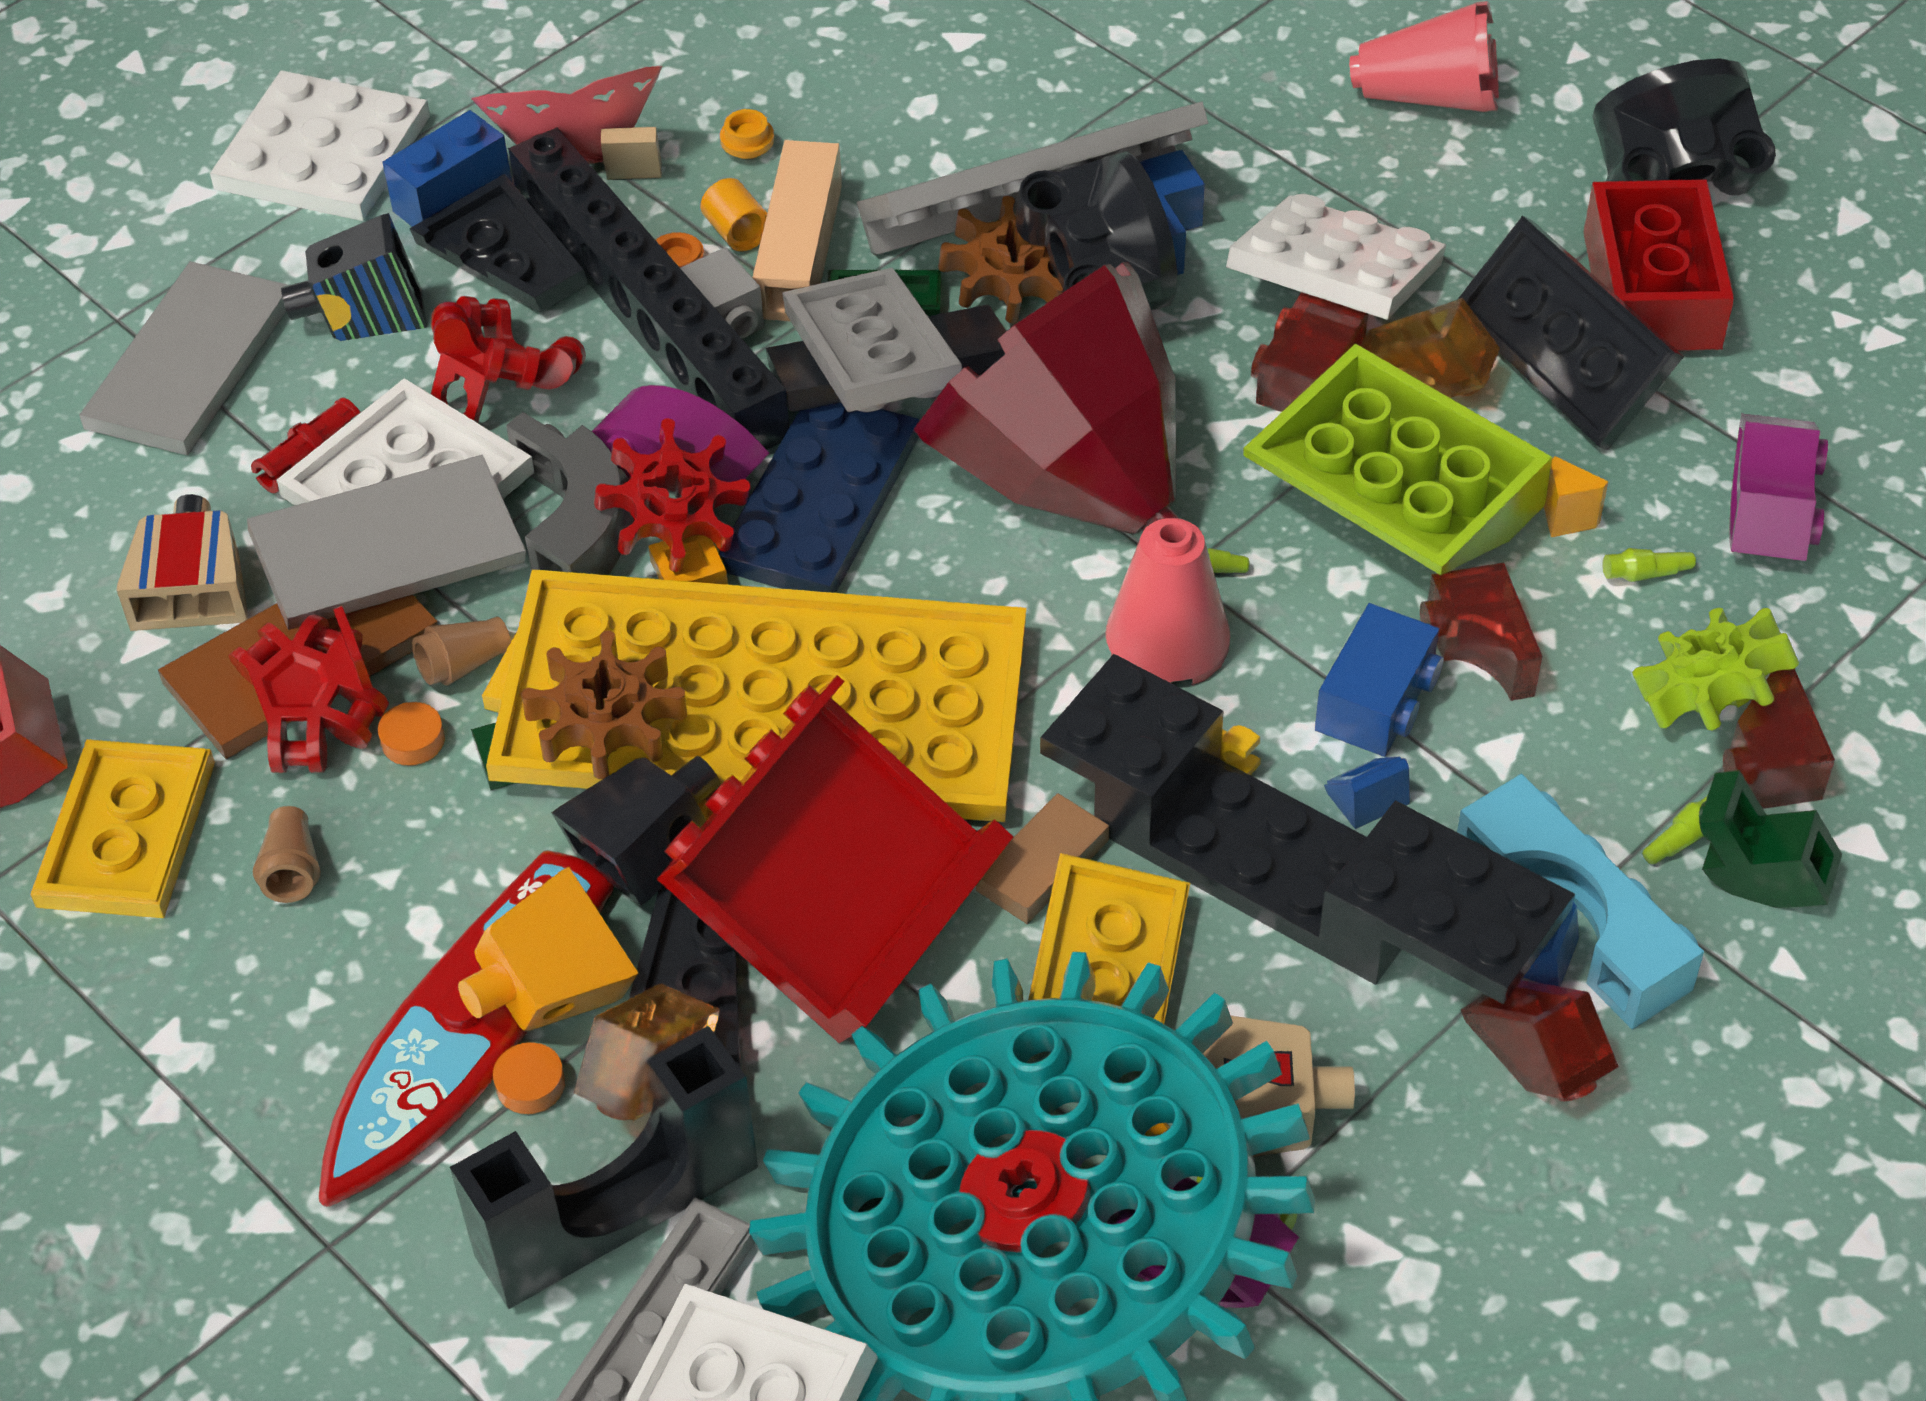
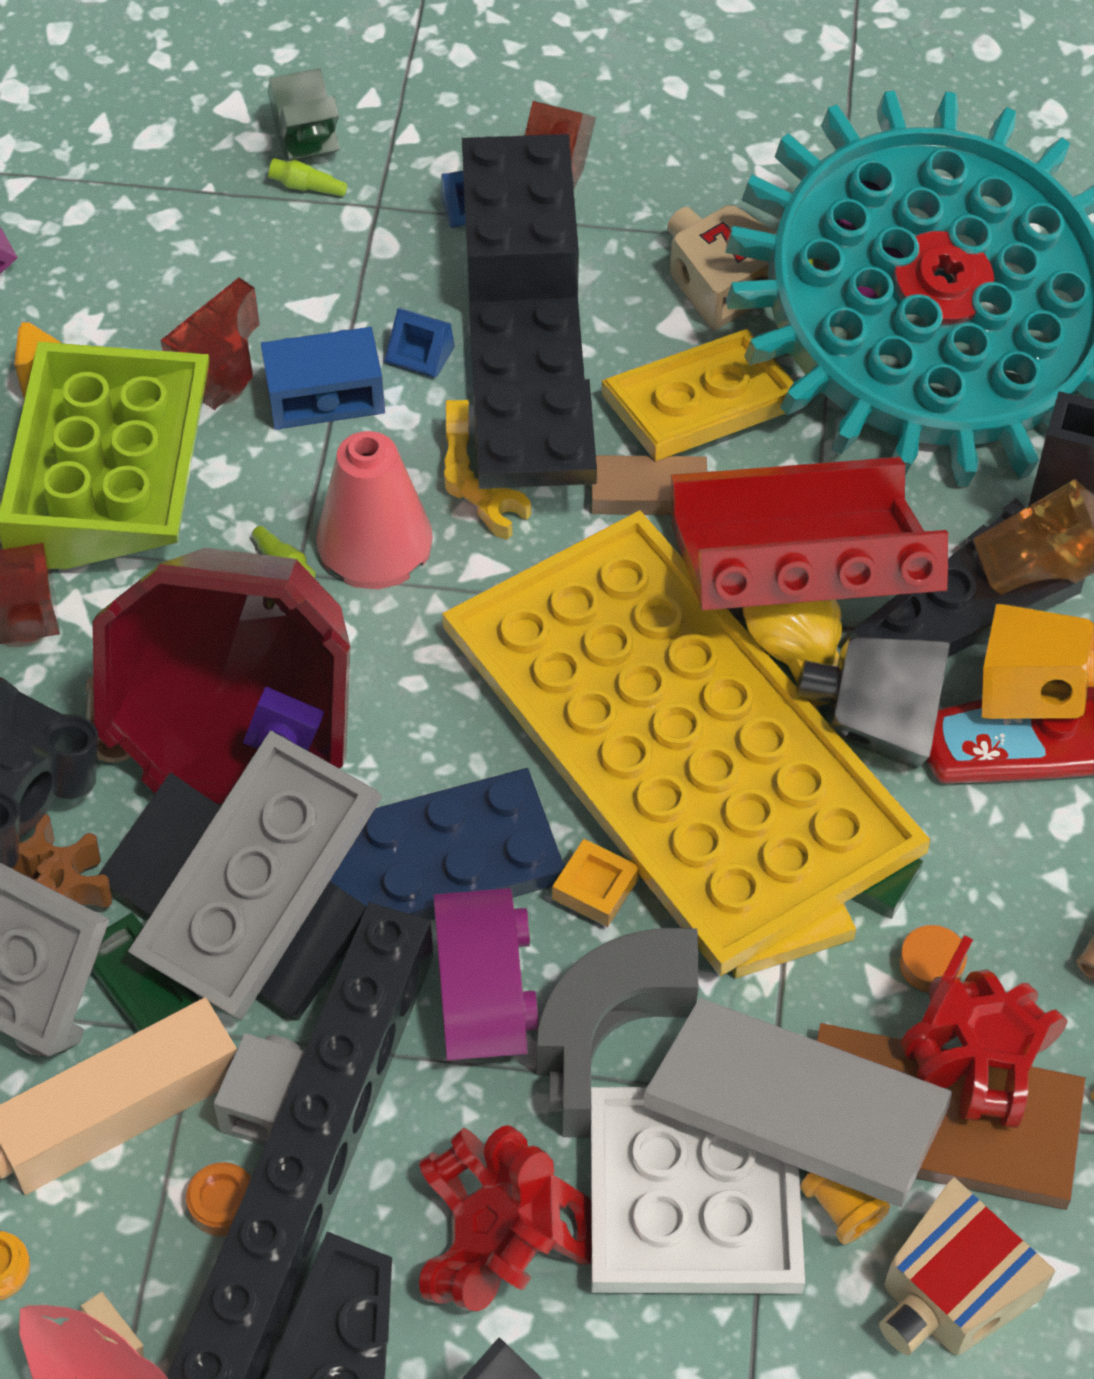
camera: 130 degrees left, 5 degrees up
red pin [251,397,361,494] -> none
medium nougat cone [412,616,511,686] -> none
dark orange gear [521,631,687,779] -> none
red gear [594,418,750,572] -> none
light orange beam [700,178,767,252] -> none
medium azure arch [1457,773,1704,1030] -> none
lime piece [1602,548,1696,582] -> none
lime gear [1632,607,1799,730] -> none
clear red slope [1723,669,1835,809] -> none

